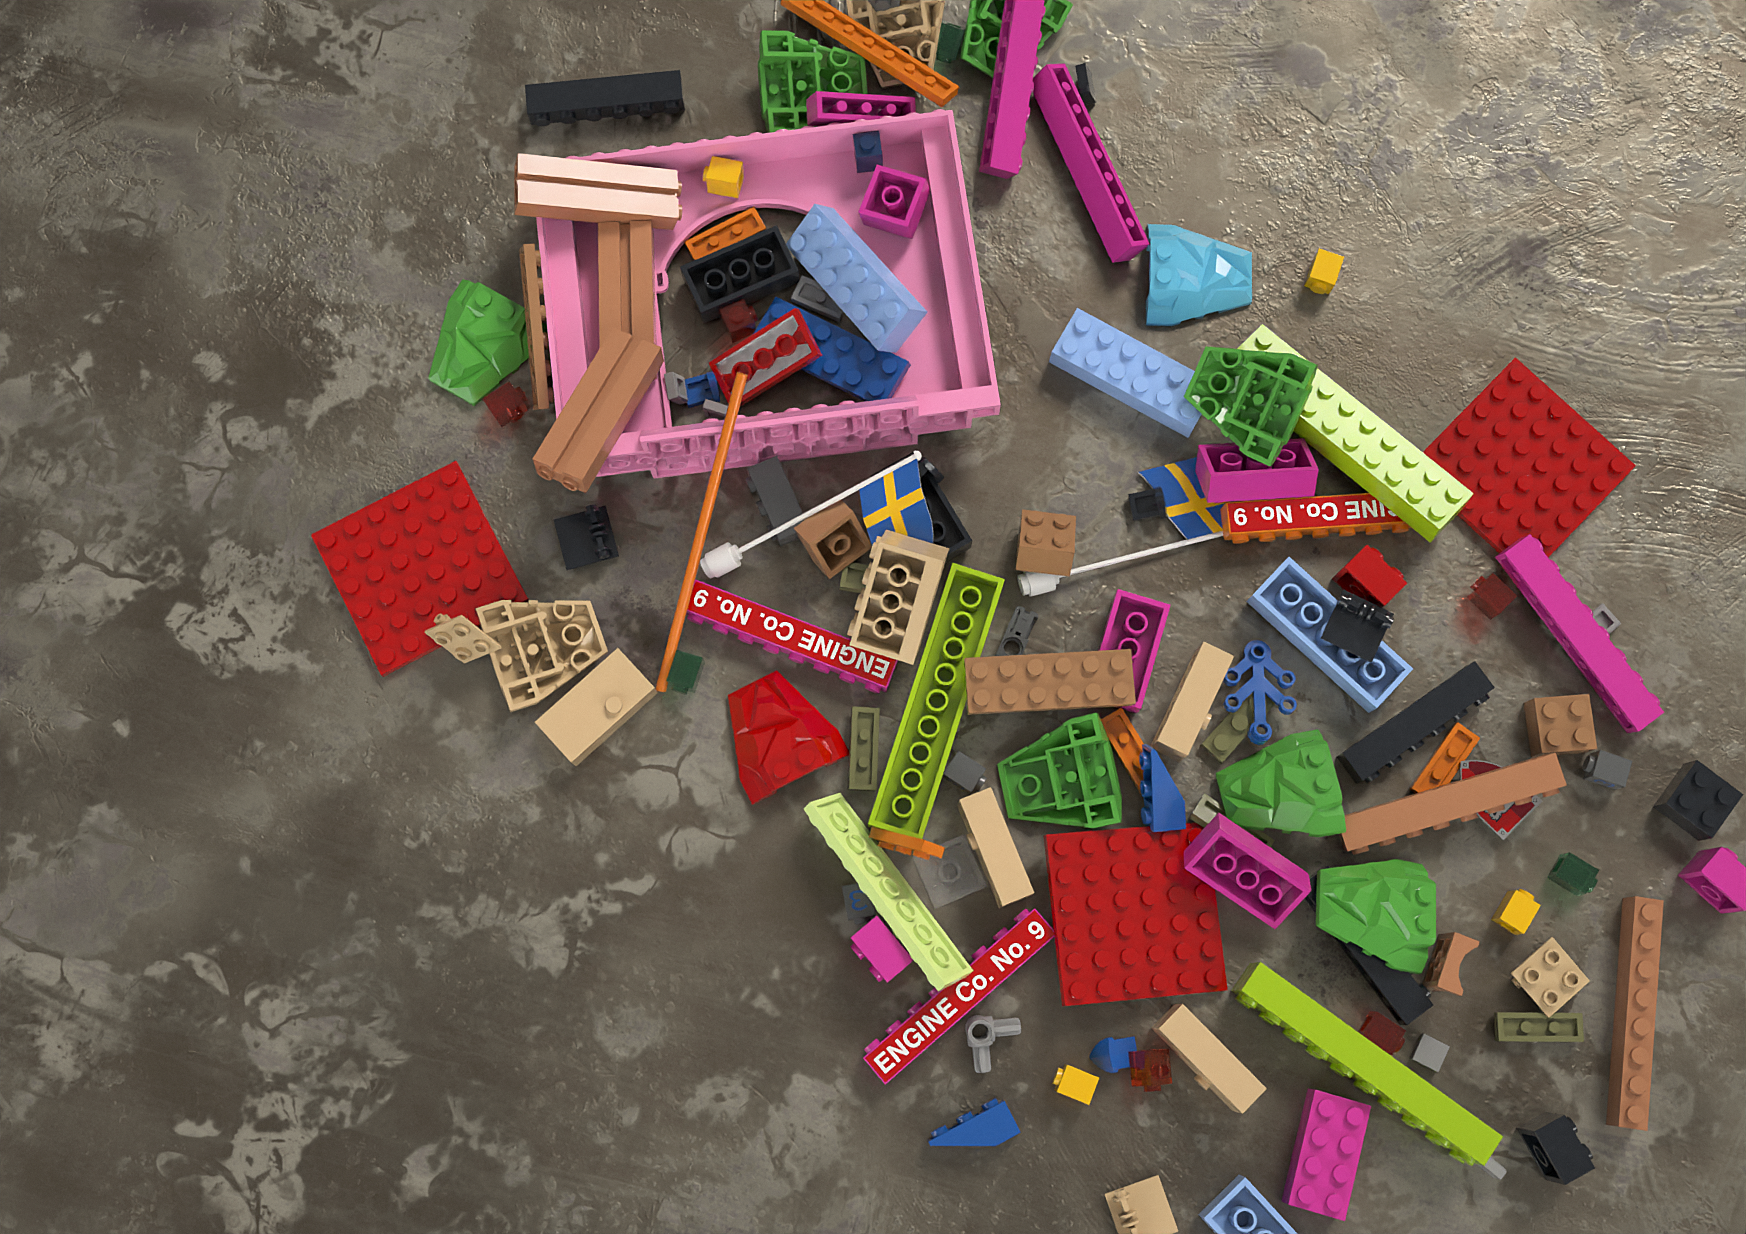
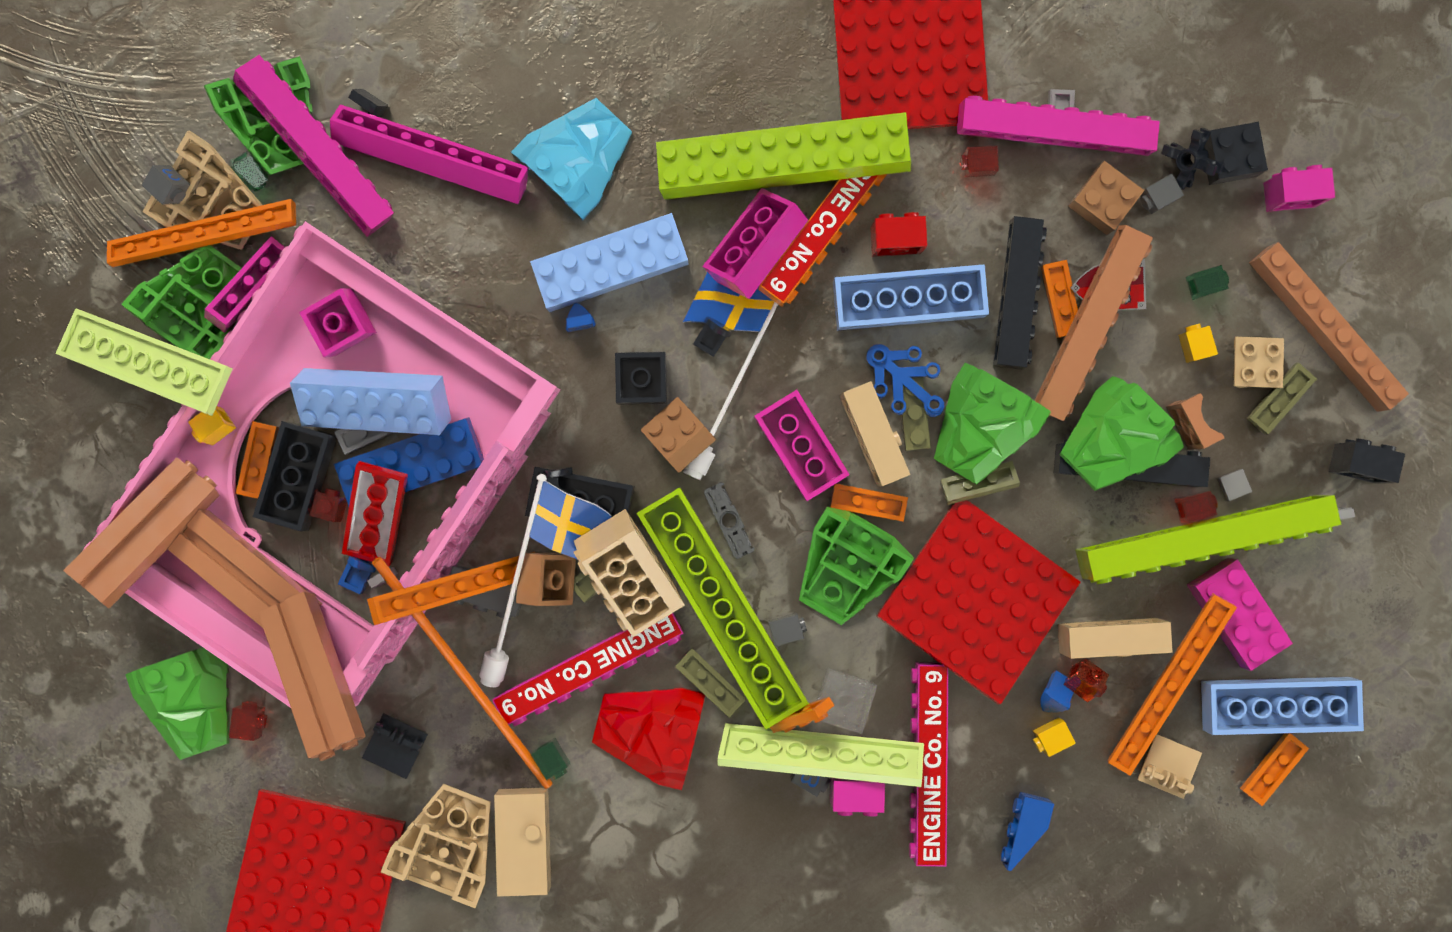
camera: 50 degrees left, 10 degrees up
tan hinge [425,613,502,663] -> none
medium nougat plate [519,244,553,410] -> none
black brick [525,70,685,126] -> none
light grey tile [664,372,688,405] -> none
dark blue brick [853,131,883,173] -> none
tan brick [957,787,1034,908] -> none
medium nougat plate [964,649,1136,715] -> none
light grey axle [965,1015,1021,1073] -> none
blue slope [1139,744,1186,832] -> none
bright green wedge [1184,346,1318,466] -> none
dark pink brick [1184,812,1311,929] -> none
yellow brick [1304,248,1344,294] -> none
black hinge [1321,589,1394,663] -> none
none -> yellowish green plate [55,309,233,416]
none -> orange plate [367,551,535,625]
none -> blue tile [566,303,596,332]
none -> black brick [615,352,667,405]
none -> orange plate [1108,593,1237,776]
none -> black pin [1161,128,1225,190]

